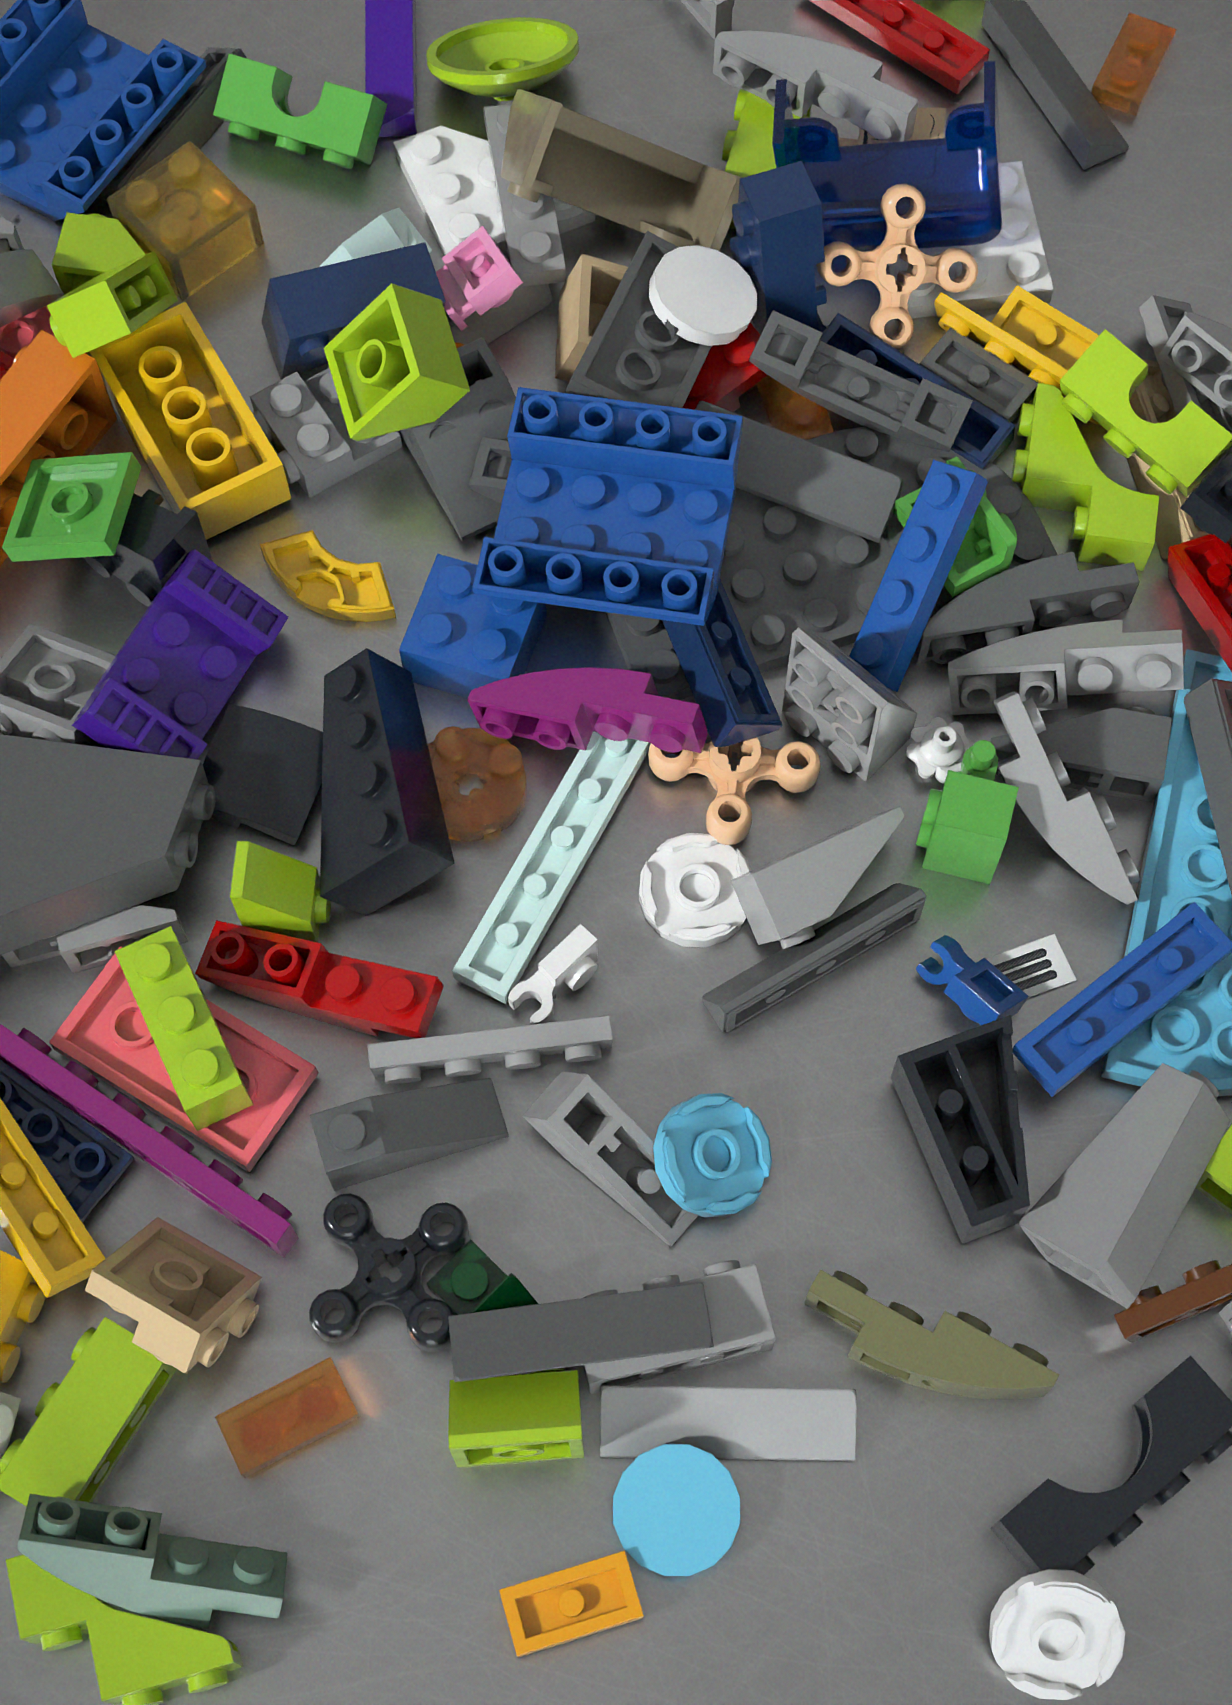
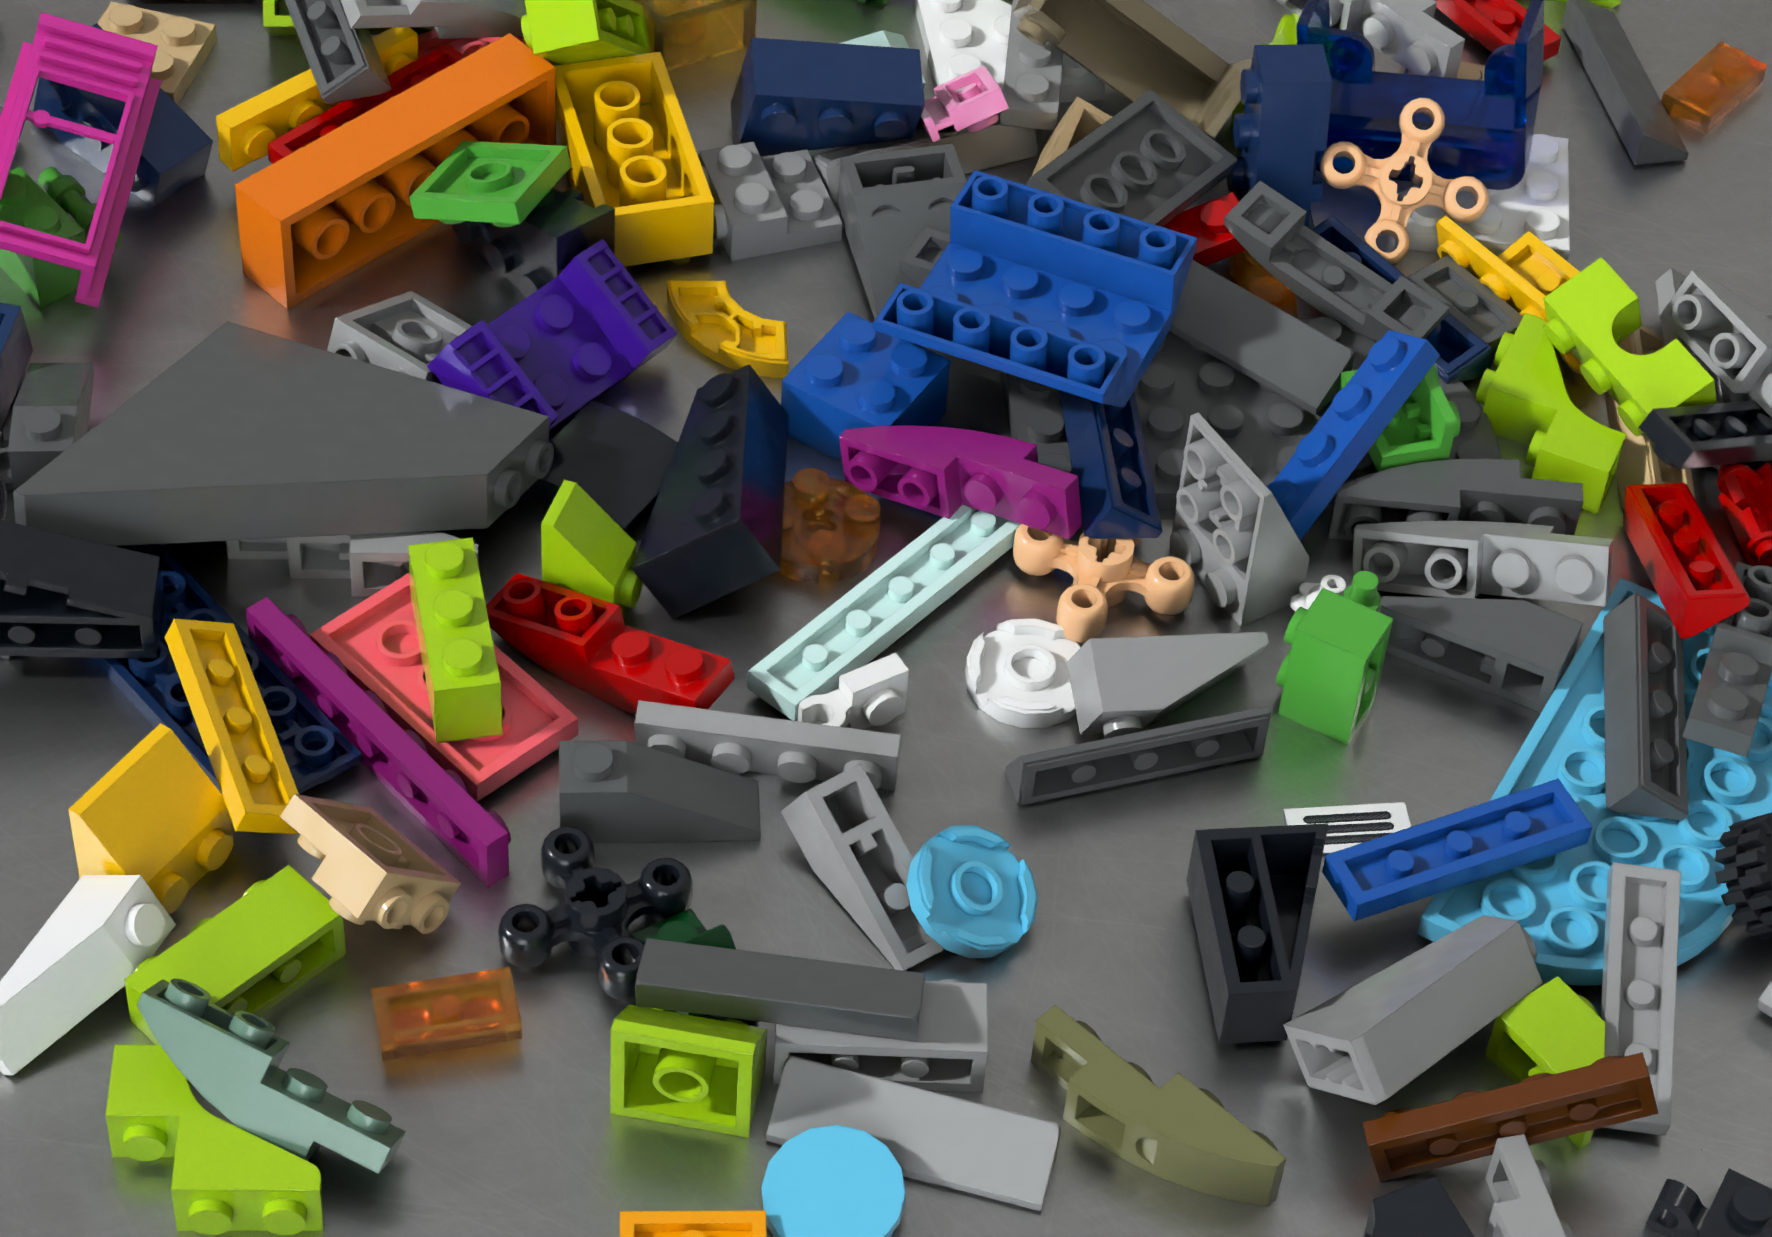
camera: 10 degrees right, 20 degrees down
lime slope [324,283,470,441] -> none
white tile [649,245,757,346] -> none
blue plate [916,935,1029,1025] -> none
light grey slope [993,691,1141,905] -> none

